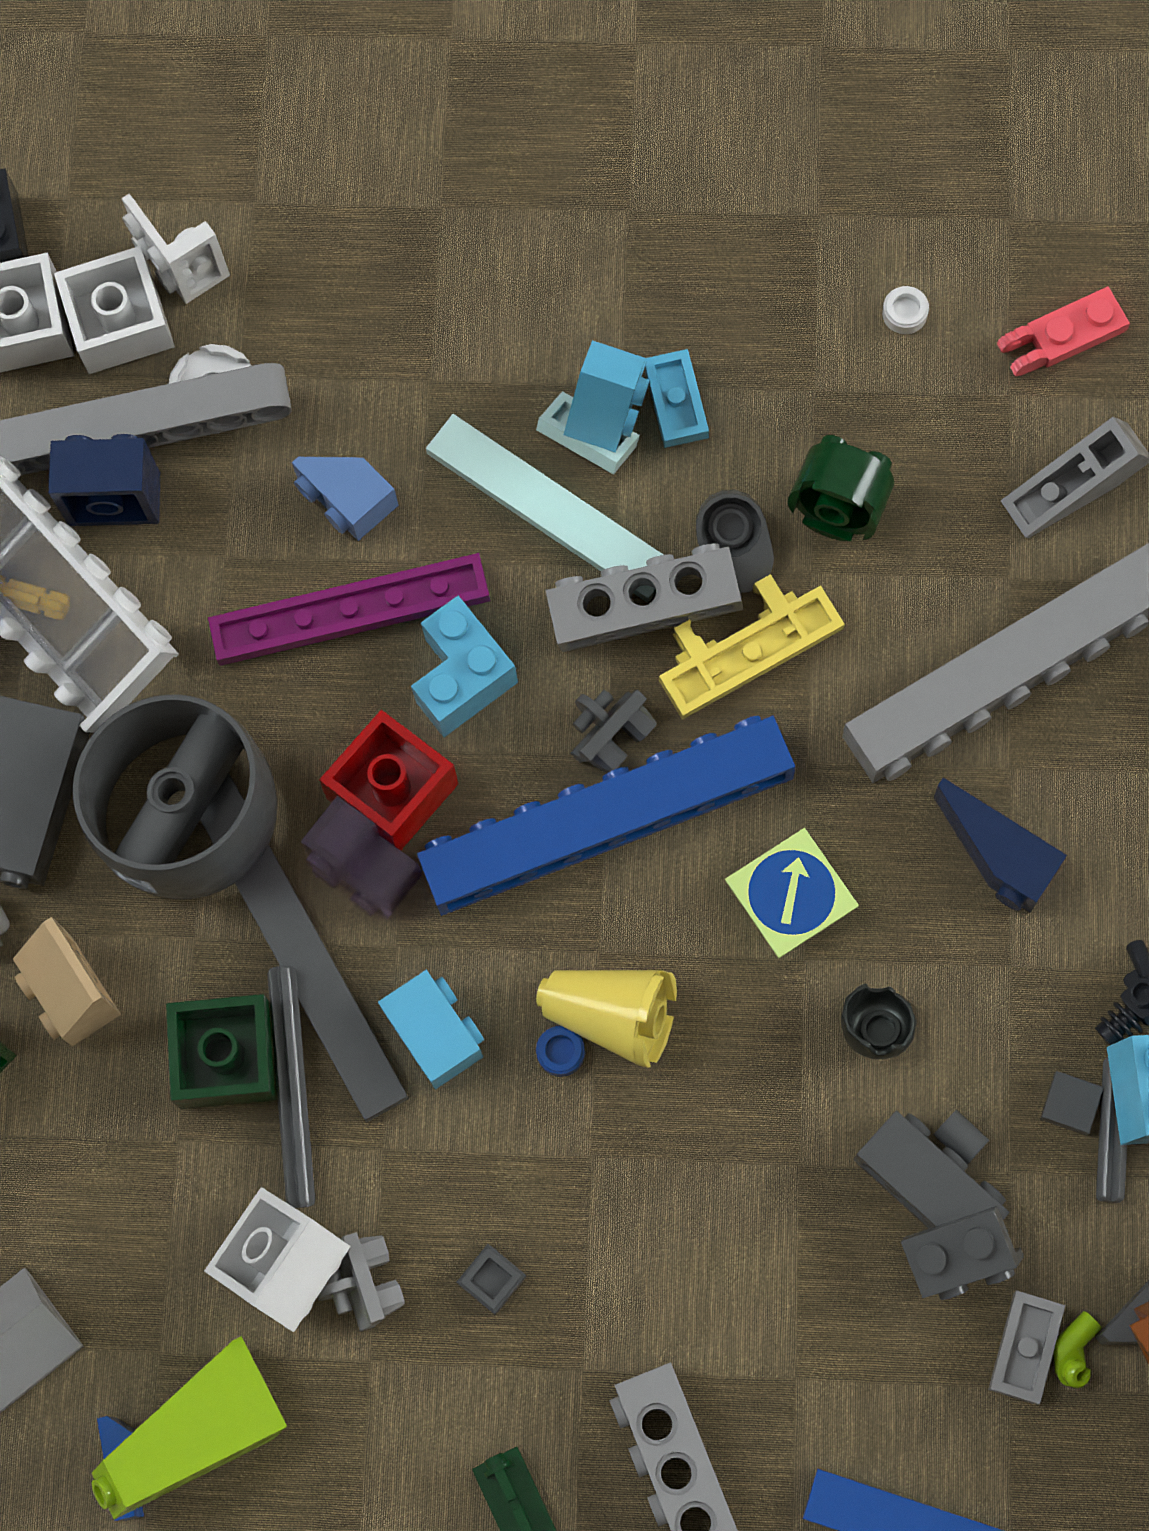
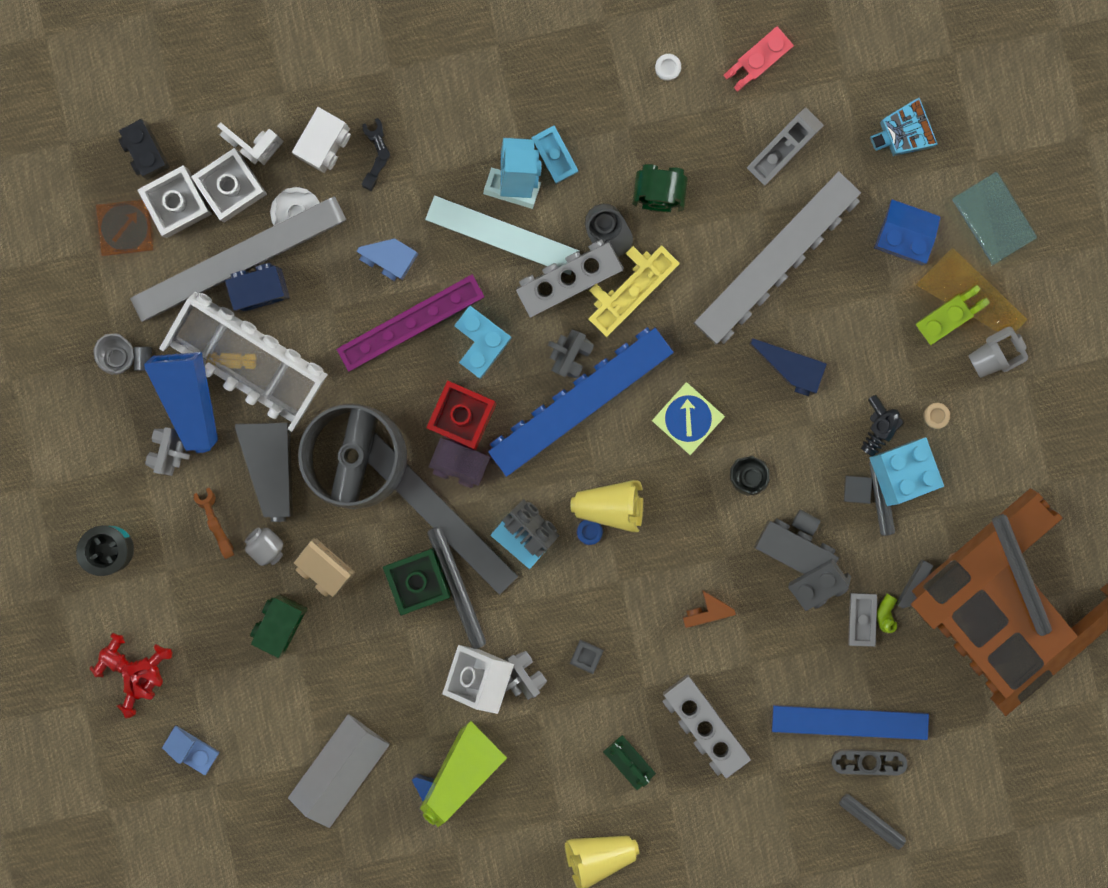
camera: 25 degrees left, 15 degrees up
none -> white brick [292,107,351,173]
none -> black piece [362,118,390,192]
none -> dark grey hinge [502,499,559,558]
none -> dark orange slope [682,590,736,628]

